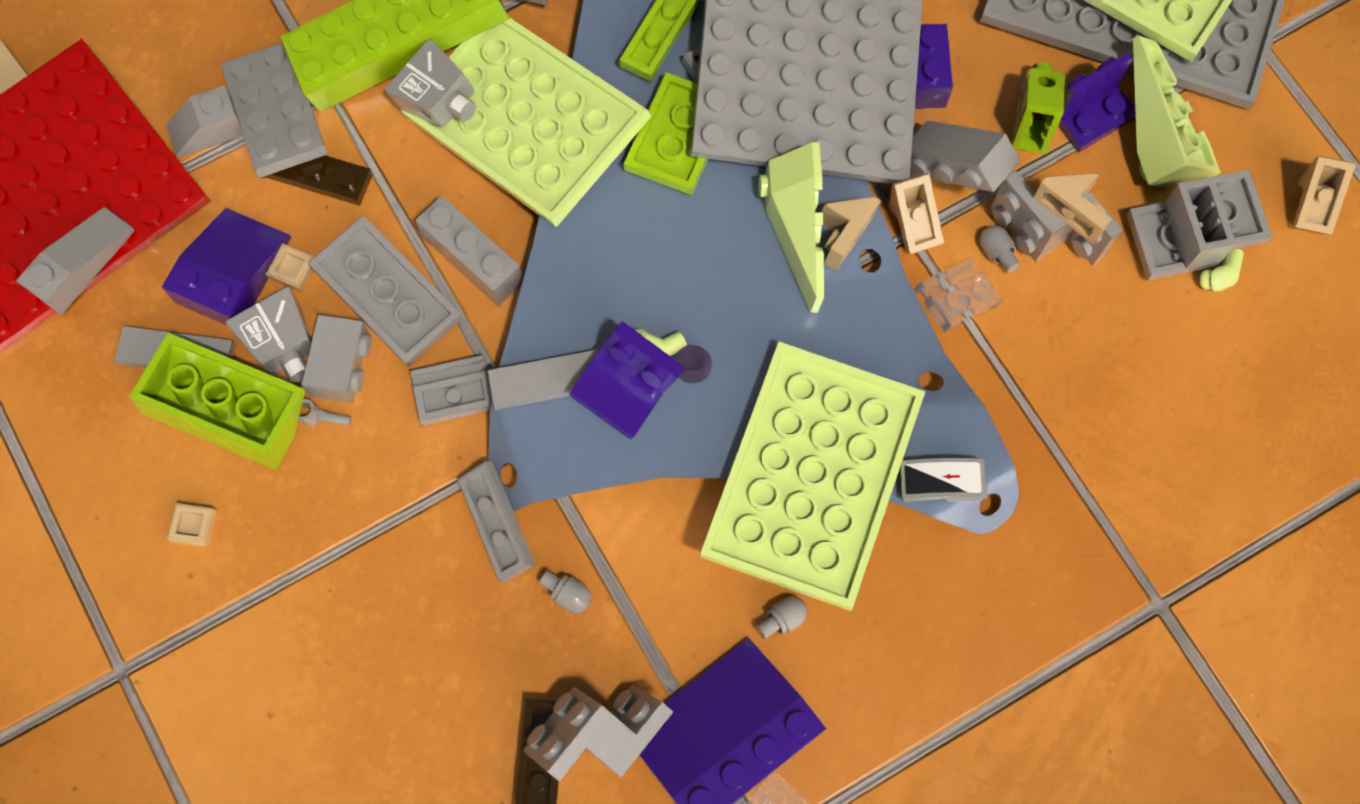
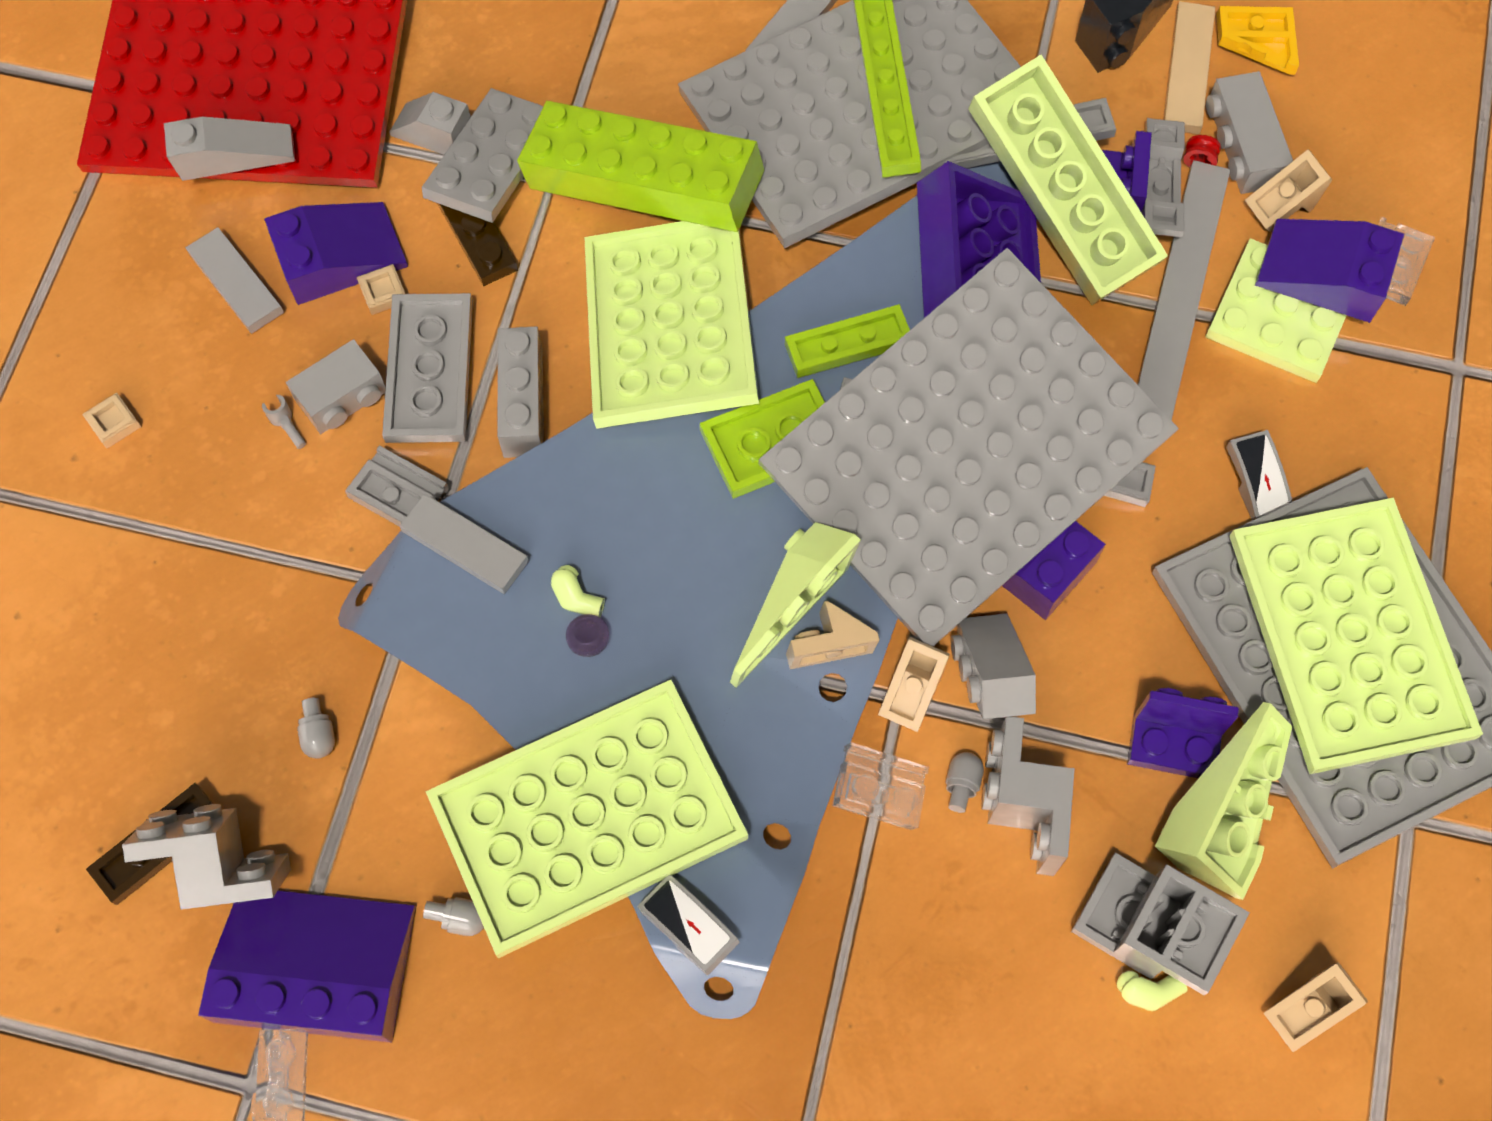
camera: 45 degrees right, 5 degrees down
lime slope [129,333,305,470] -> none
light grey torso [225,286,312,383] -> none
light grey torso [384,39,476,127] -> none
light grey tile [457,461,536,582] -> none
dark purple bracket [569,321,685,439] -> none
lime torso [1012,62,1065,154] -> none
tan slope [1034,174,1112,244] -> none

